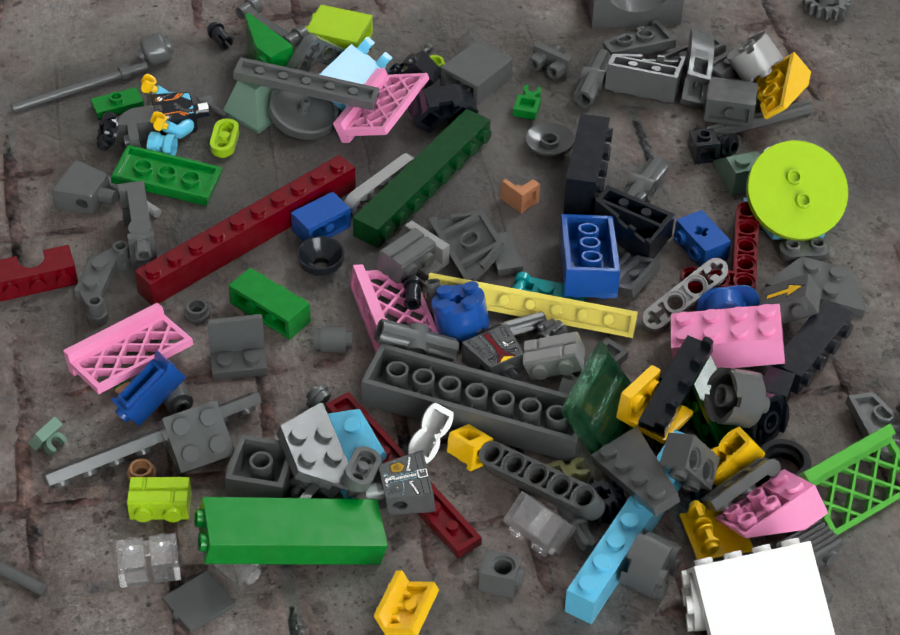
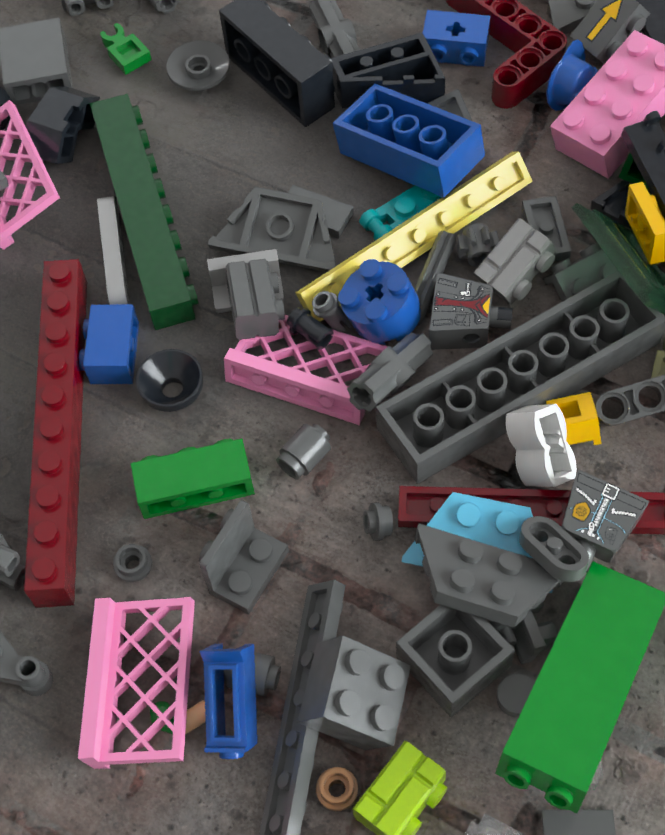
camera: 45 degrees left, 15 degrees up
nougat panel [500,179,540,214] -> none
light grey beam [642,258,728,333] -> none

